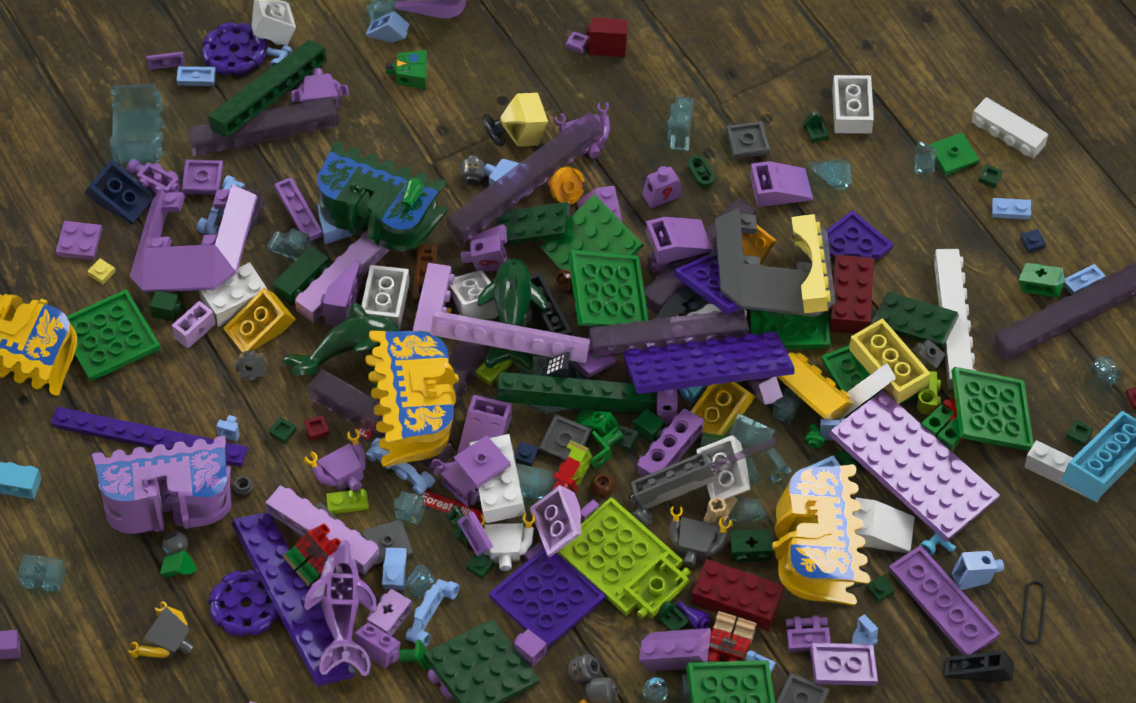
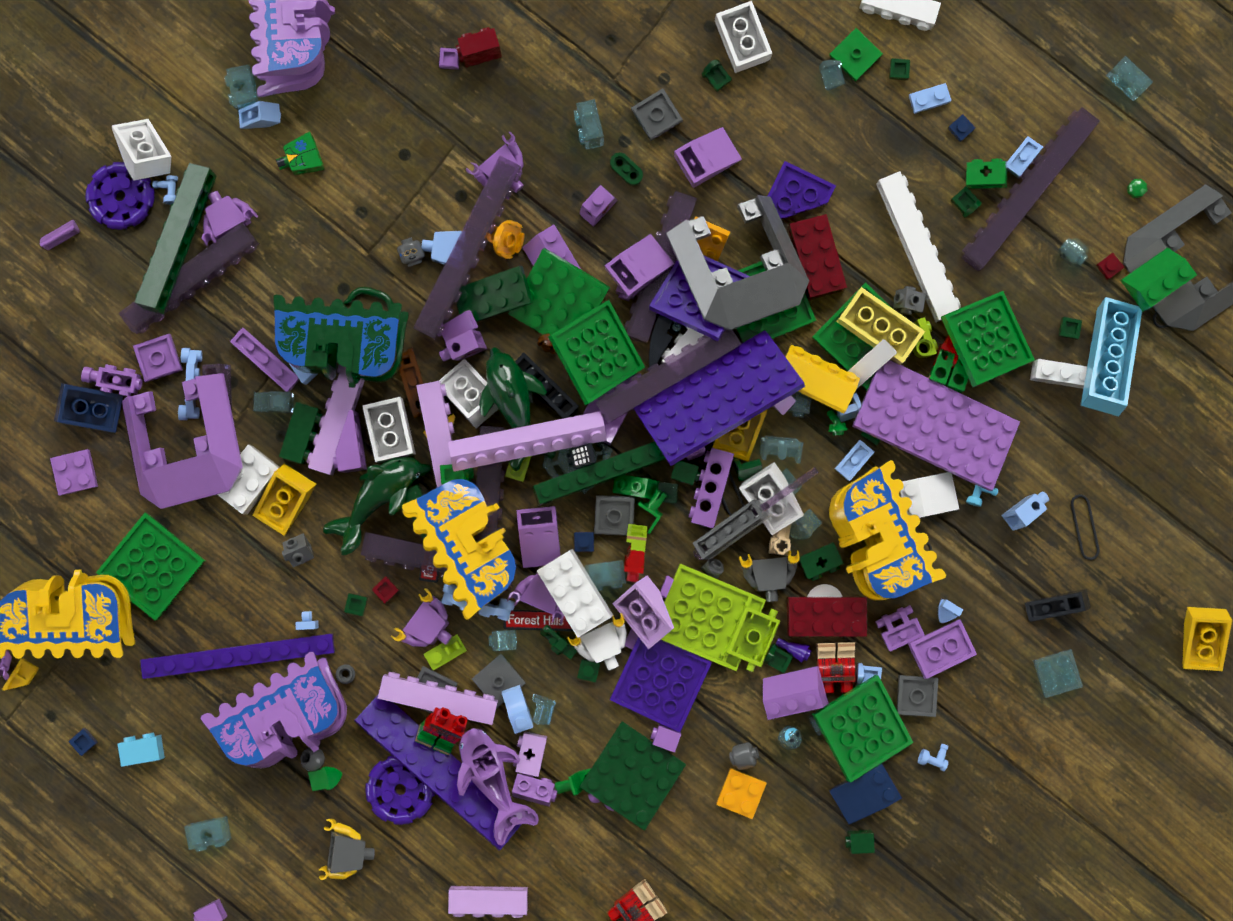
camera: 20 degrees left, 30 degrees up
light yellow plate [87,259,115,284] -> none
clear light blue windscreen [110,84,163,164] -> none
dark green brick [150,291,182,321] -> none
lavender brick [172,301,215,349] -> none
light blue plate [177,66,216,86] -> none
green cone [401,178,424,208] -> none
light blue plate [405,579,459,647] -> none
medium lavender plate [454,435,511,488] -> none
medium lavender tile [457,512,493,556] -> none
light yellow piece [482,93,548,147] -> none
dark grey head [568,654,600,684] -> none
reddish brown plate [590,473,616,497] -> none
clear light blue tile [767,448,792,483] -> none
light yellow arch [791,214,831,313] -> none
clear light blue slope [807,158,852,190] -> none
dark green plate [866,575,895,603] -> none
dark green plate [871,291,959,347] -> none
medium lavender plate [888,545,1000,655] -> none
none -> dark green tile [951,186,982,218]

